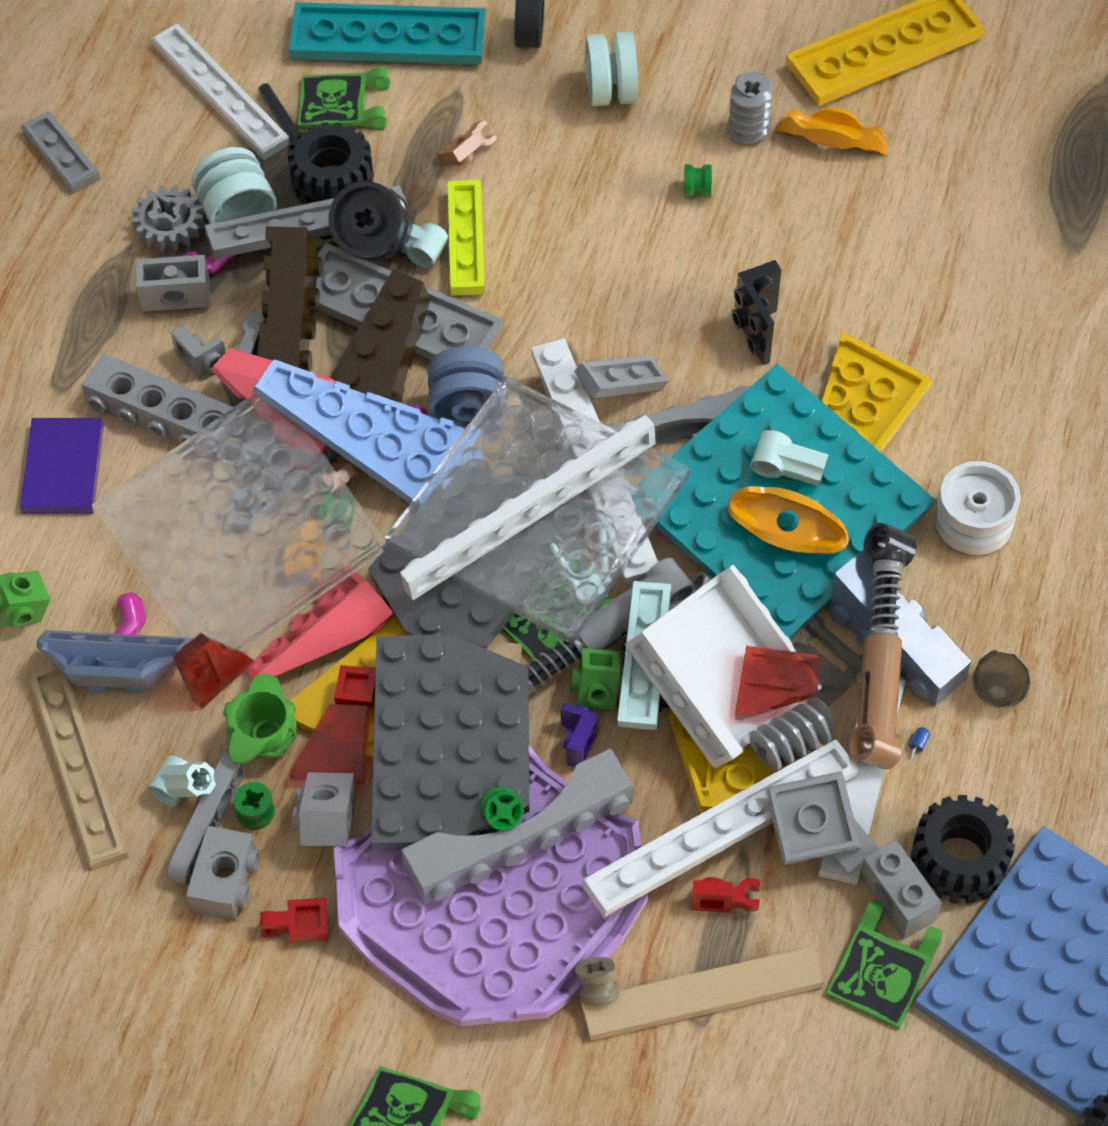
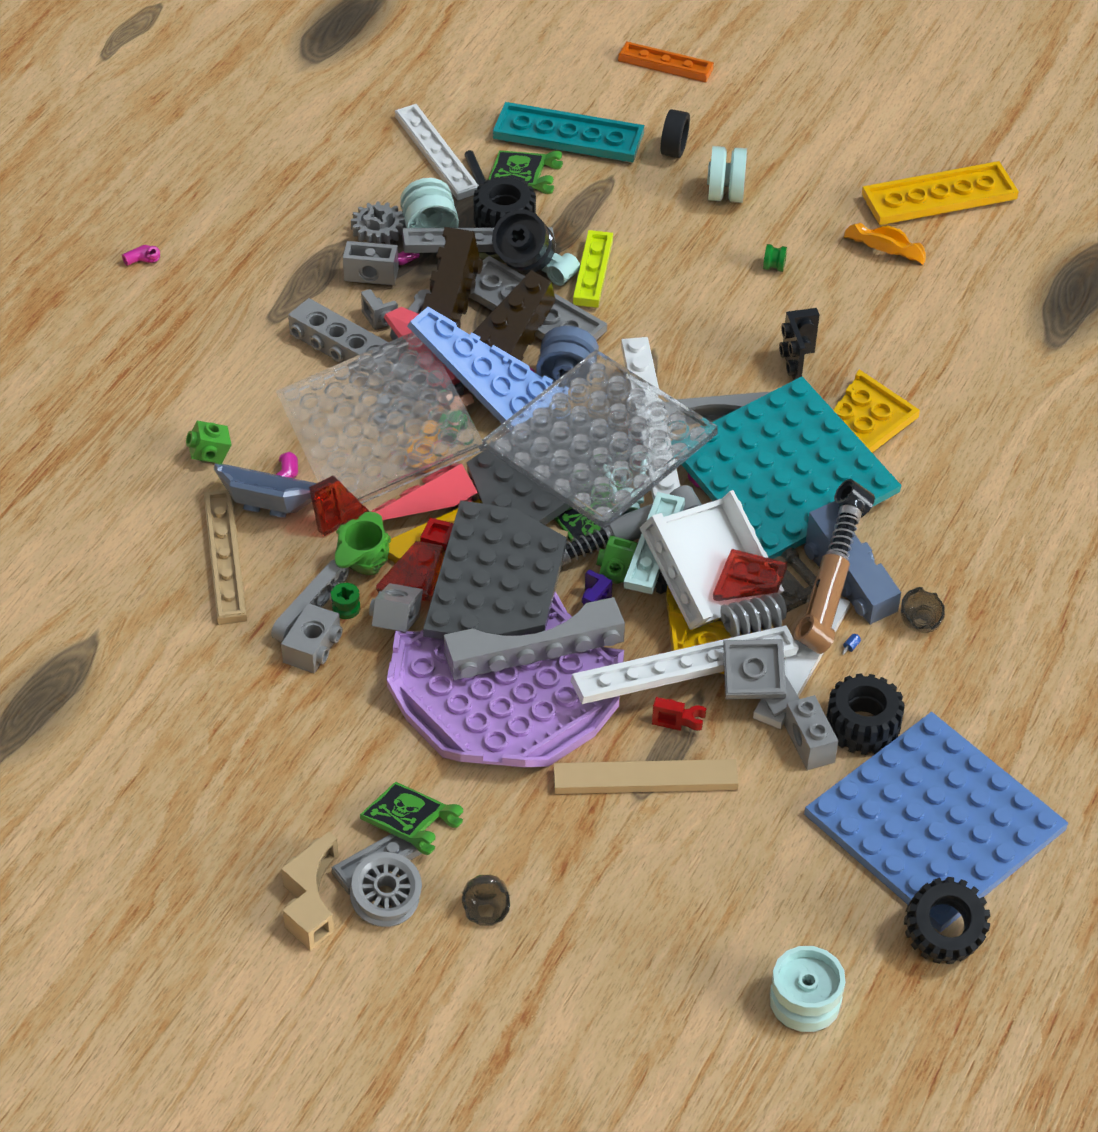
camera: 10 degrees right, 10 degrees down
dark purple tile [20,418,104,514] -> none
light grey tile [21,111,100,194] -> none
light aqua piece [147,755,216,807] -> none
red plate [260,897,329,943] -> none
white plate [400,415,656,600] -> none
nougat plate [436,120,497,166] -> none
green wheel [479,785,524,831] -> none
light grey plate [574,355,670,398] -> none
dark tan wheel [575,957,619,1006] -> none
light orange piece [727,487,849,554] -> none
light grey piece [728,72,773,144] -> none
light aqua piece [750,430,828,487] -> none
flag [826,900,943,1030] -> none
white wheel [934,461,1021,555] -> none

